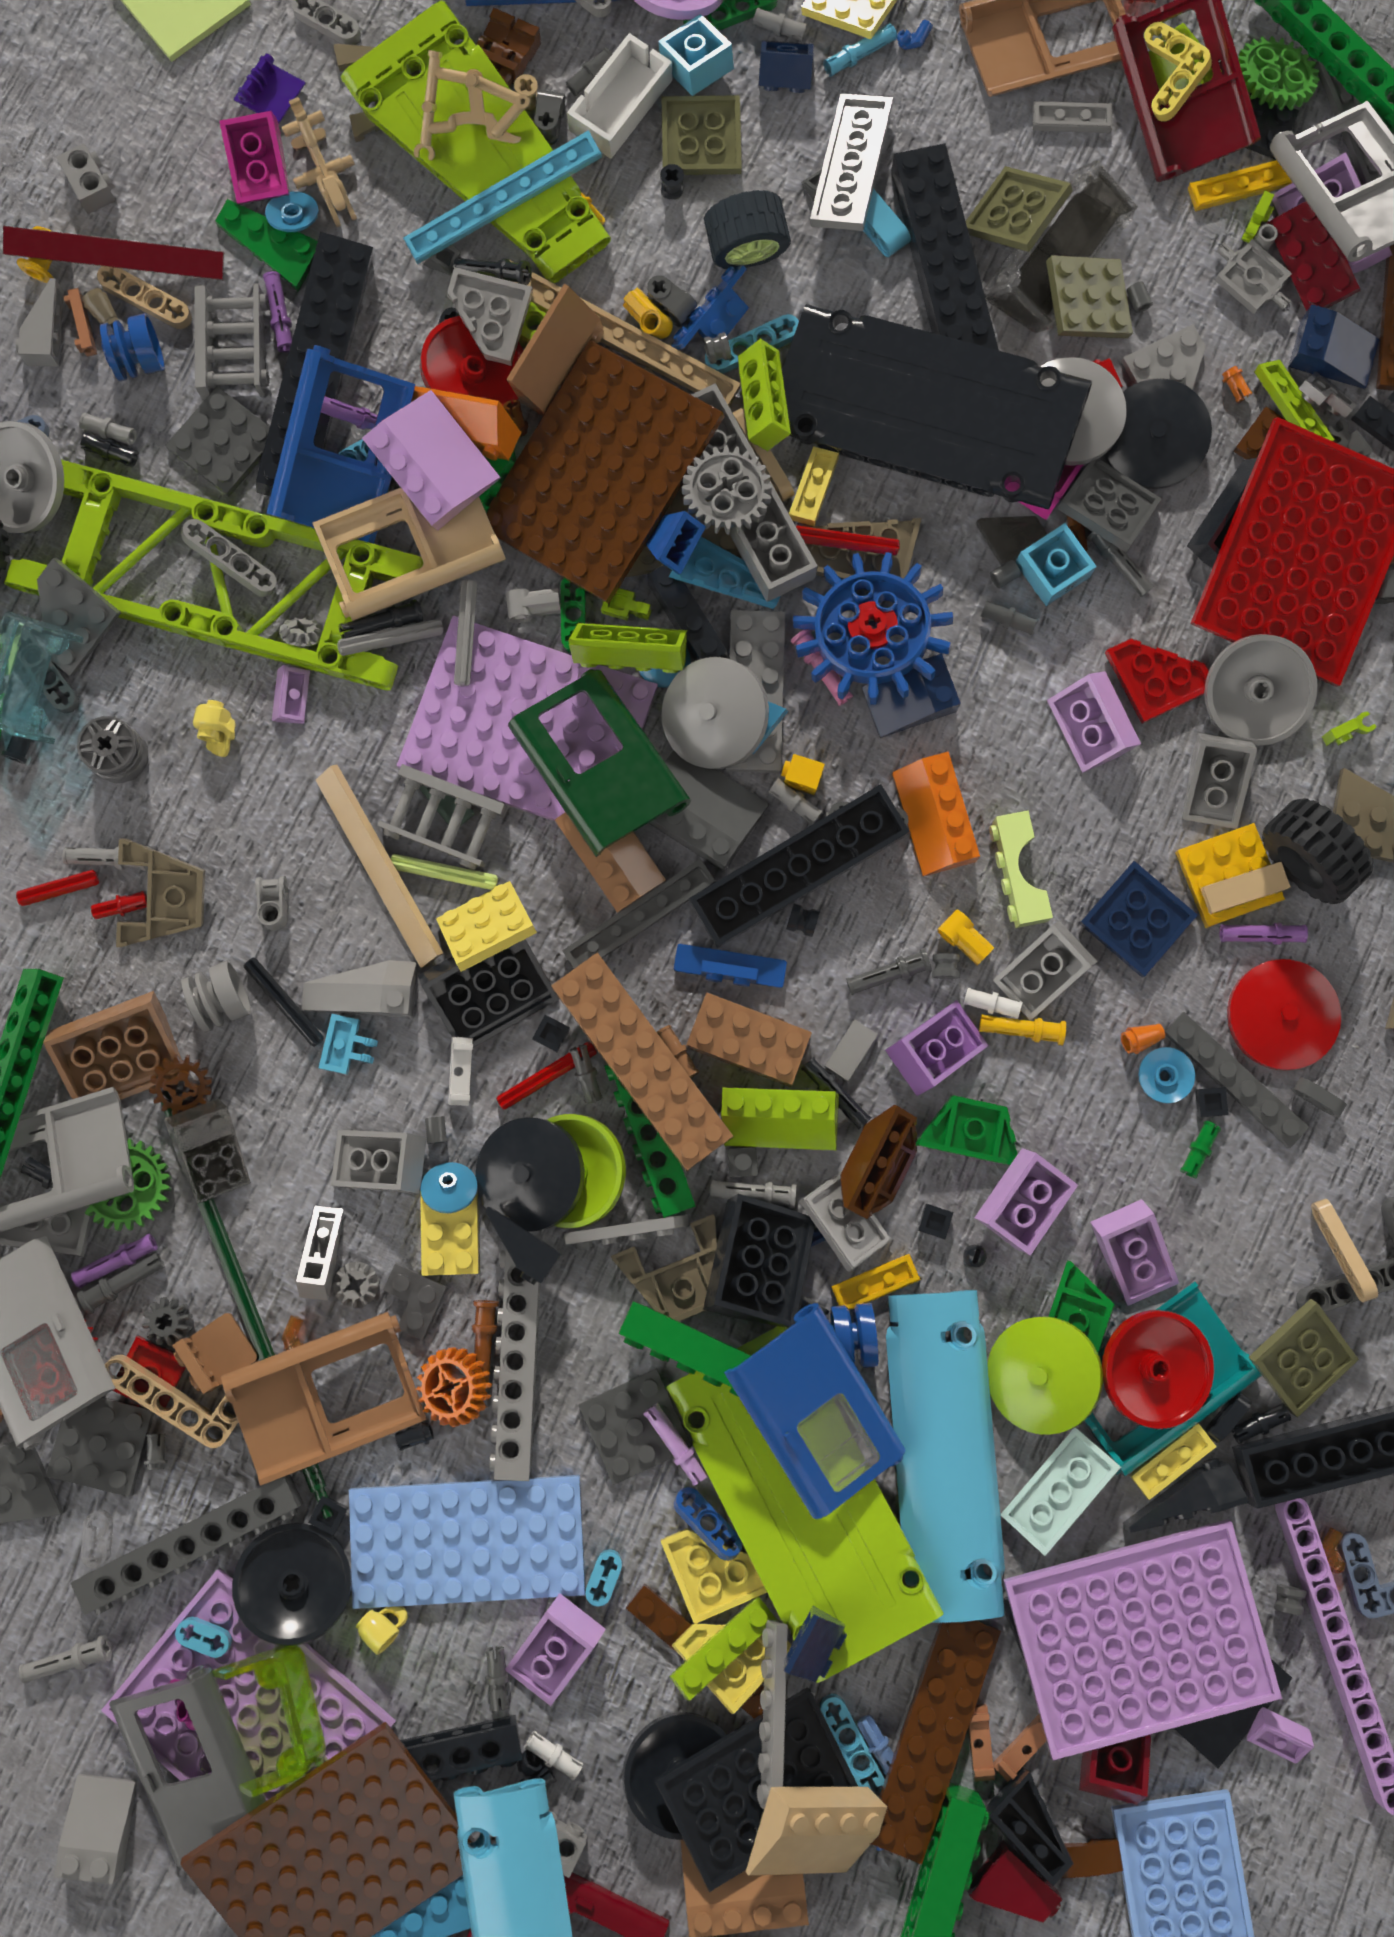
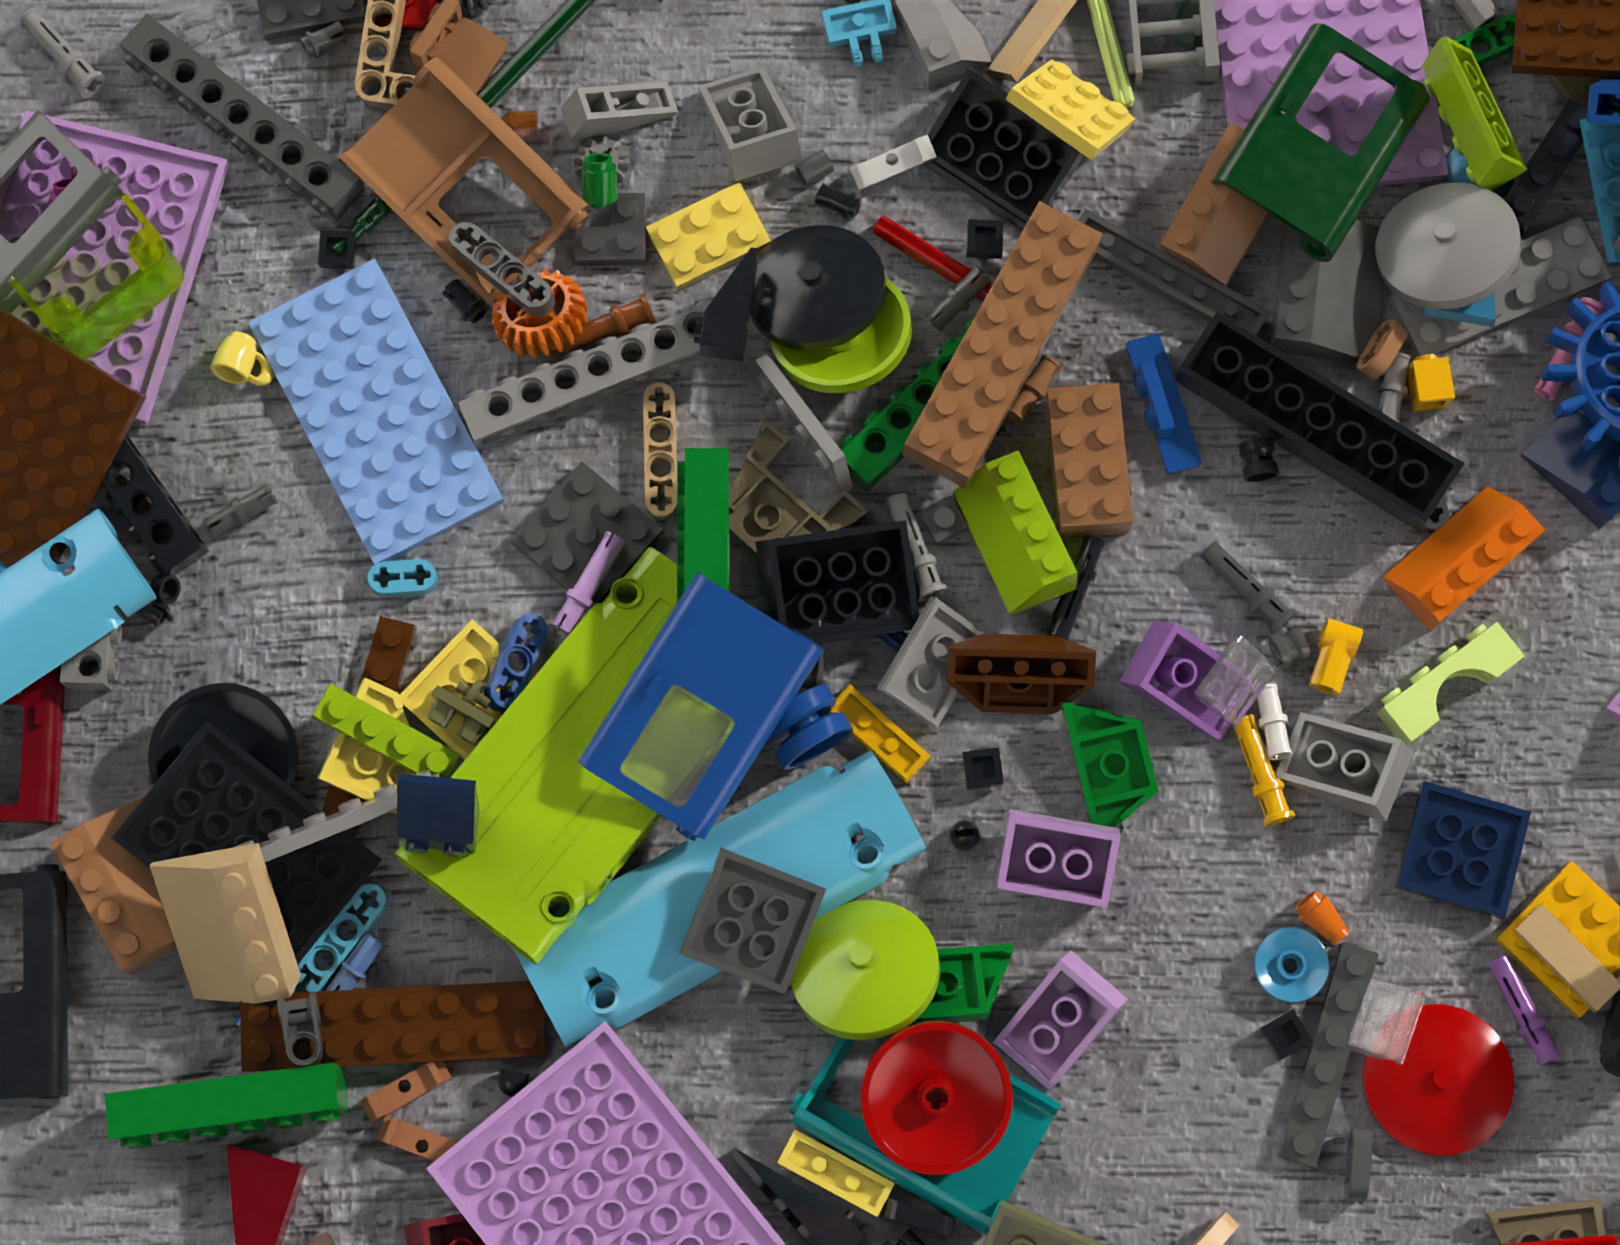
camera: 65 degrees right, 5 degrees down
medium azure beam [175,1617,232,1658] -> none
black dish [232,1523,352,1646] -> none
dark azure dish [421,1162,478,1213] -> none
lavender slope [505,1593,606,1706] -> none
white pin [524,1730,583,1781] -> none
lime plate [601,588,652,621] -> none
light grey tile [824,1019,878,1082] -> none
black wedge [986,1767,1073,1886] -> none
light aqua plate [1001,1427,1121,1556] -> none
green pin [1180,1121,1221,1179] -> none
none -> dark grey piece [277,992,323,1067]
none -> olive hips [428,680,496,746]
none -> dark grey beam [449,222,555,317]
none -> black hinge [498,1069,530,1097]
none -> green brick [581,153,618,209]
none -> tan beam [643,382,678,521]
none -> dark grey plate [679,847,826,994]
none -> black pin [815,183,862,220]
none -> clear plate [1194,635,1277,727]
none -> clear plate [1348,978,1425,1065]
none -> medium nougat beam [1356,318,1408,381]

